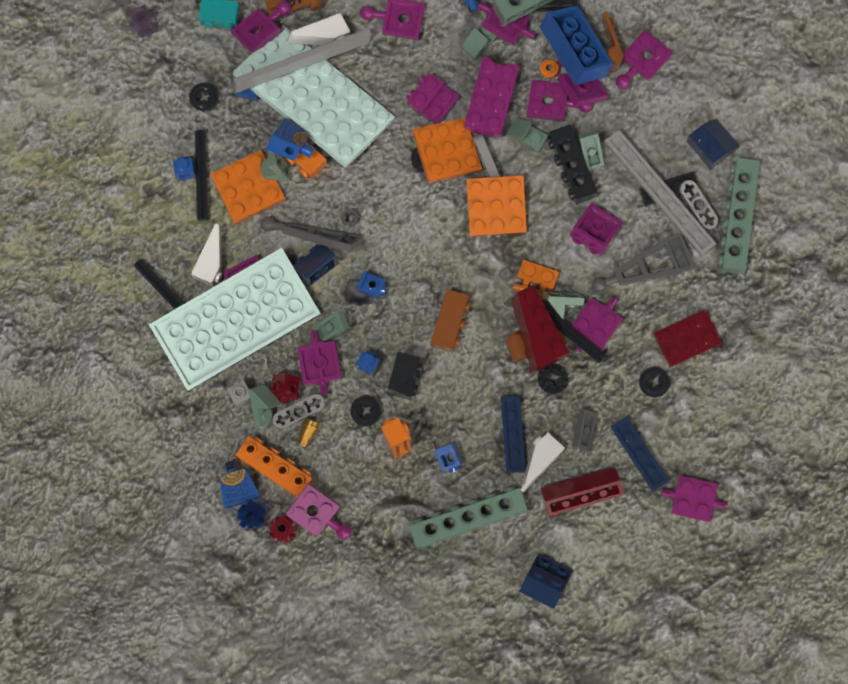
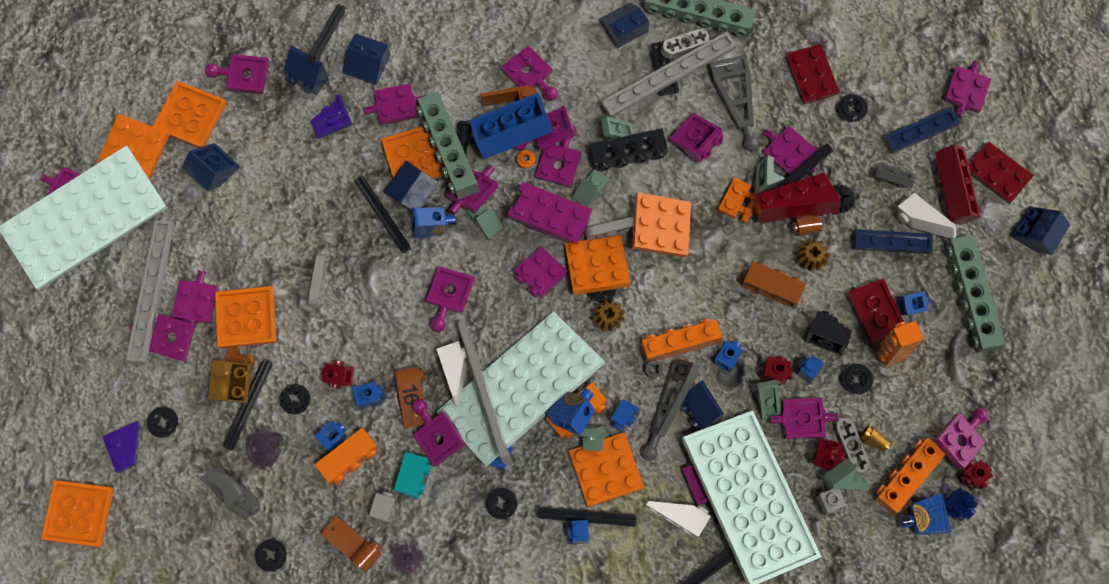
camera: 85 degrees left, 5 degrees down
none -> pearl gold gear [593,299,625,332]
none -> blue brick [611,399,640,432]
none -> orange brick [641,319,722,364]
none -> dark red brick [762,356,793,386]
none -> pearl gold gear [797,238,831,271]
none -> dark red plate [847,278,904,346]
none -> dark red plate [969,141,1034,205]

